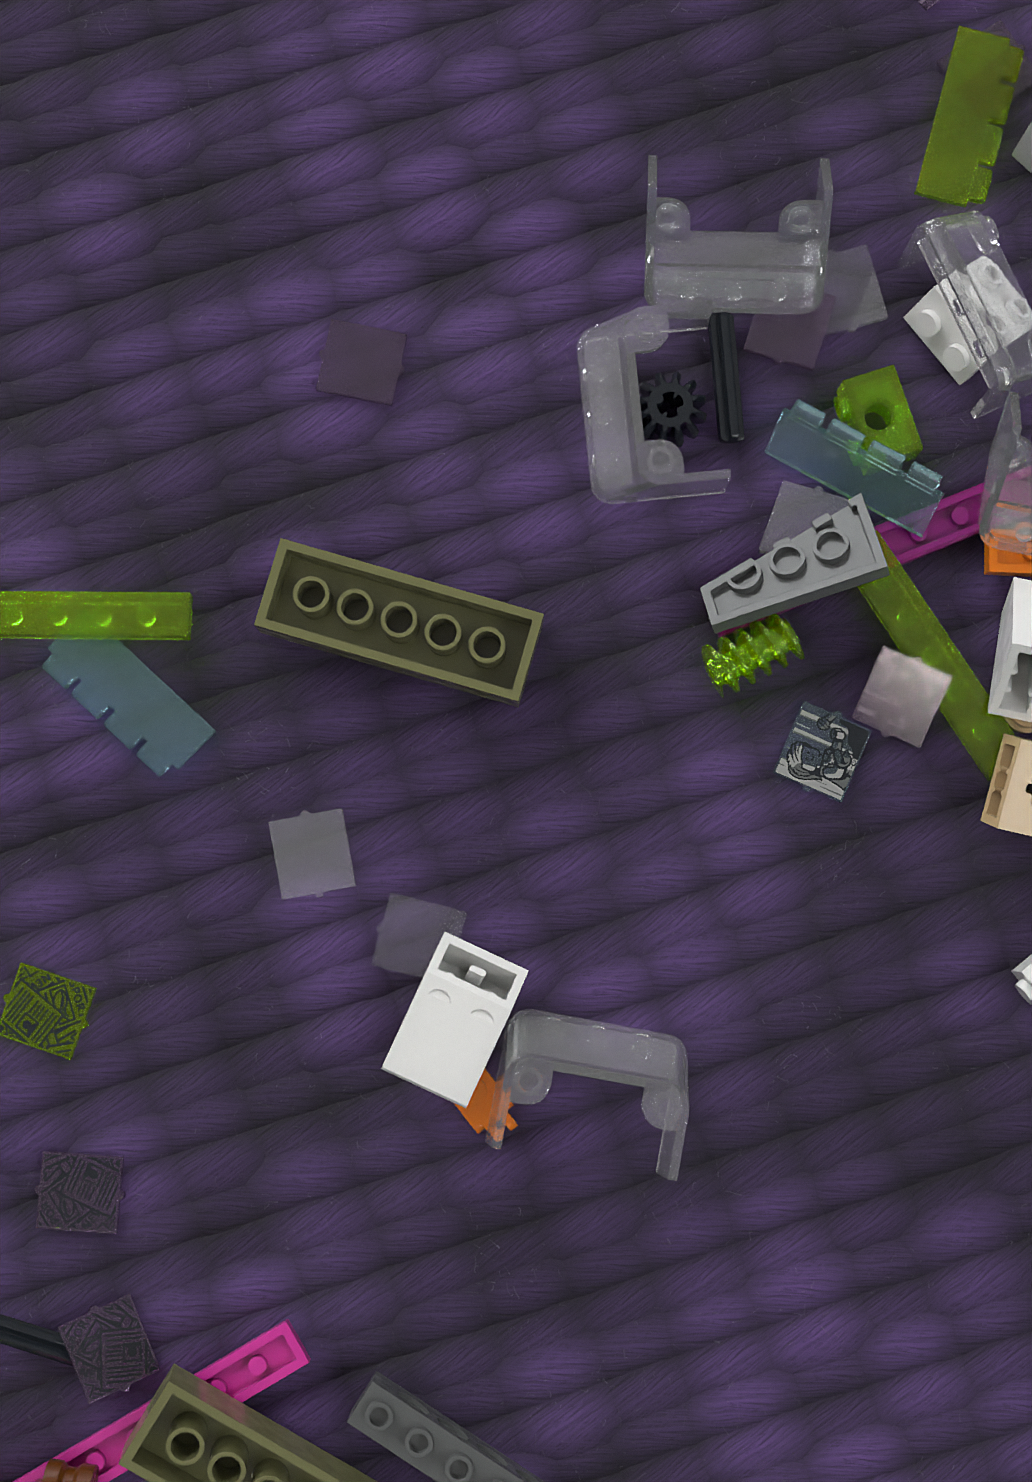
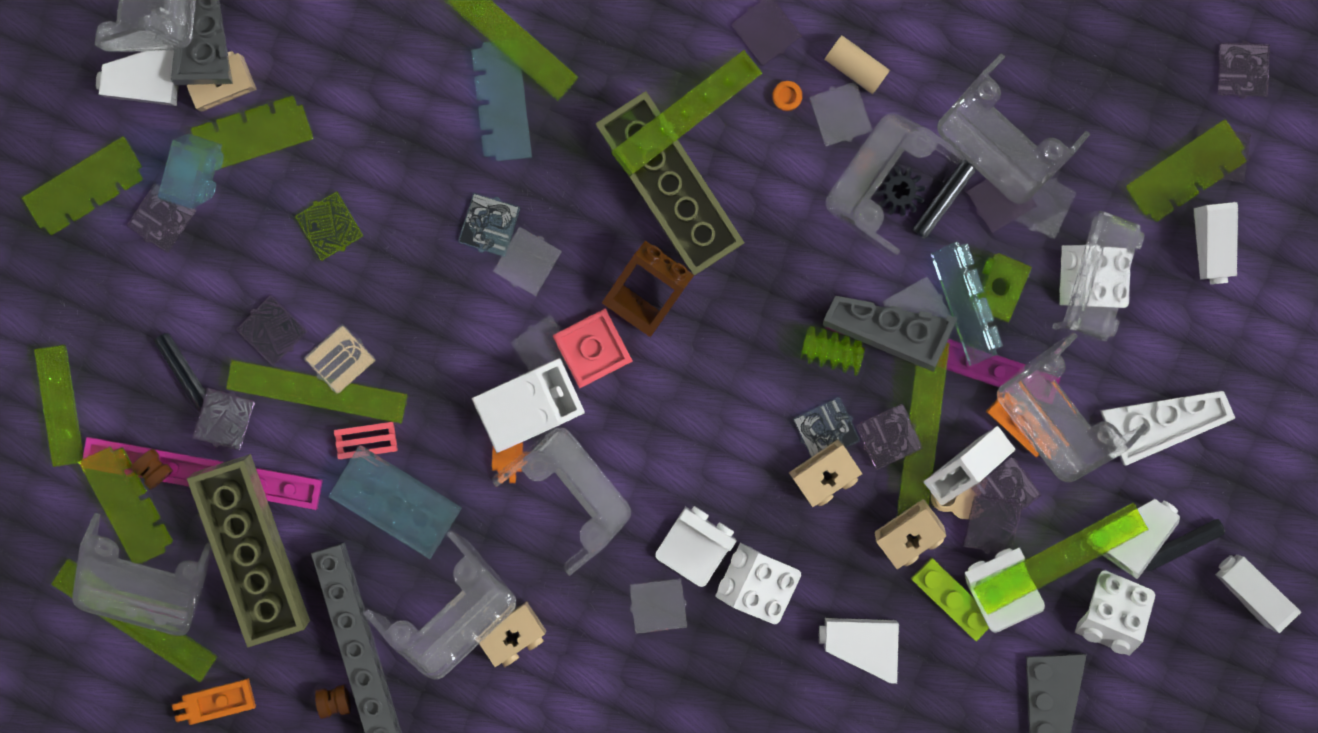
camera: 40 degrees right, 5 degrees up
none -> clear neon green tile [226,360,408,423]
none -> clear piece [303,324,376,395]
none -> clear light blue plate [328,445,462,559]
none -> coral tile [334,421,398,460]
none -> clear windscreen [364,531,516,679]
none -> piece [458,193,521,257]
none -> tan brick [475,602,546,667]
none -> coral tile [552,308,632,389]
none -> reddish brown window [602,241,694,337]
none -> clear neon green tile [611,50,762,176]
none -> clear piece [630,578,687,634]
none -> white bracket [656,506,736,587]
none -> white bracket [715,543,801,624]
none -> orange tile [772,81,802,111]
none -> tan brick [789,440,862,507]
none -> clear piece [809,82,872,147]
none -> tan pin [824,35,890,95]

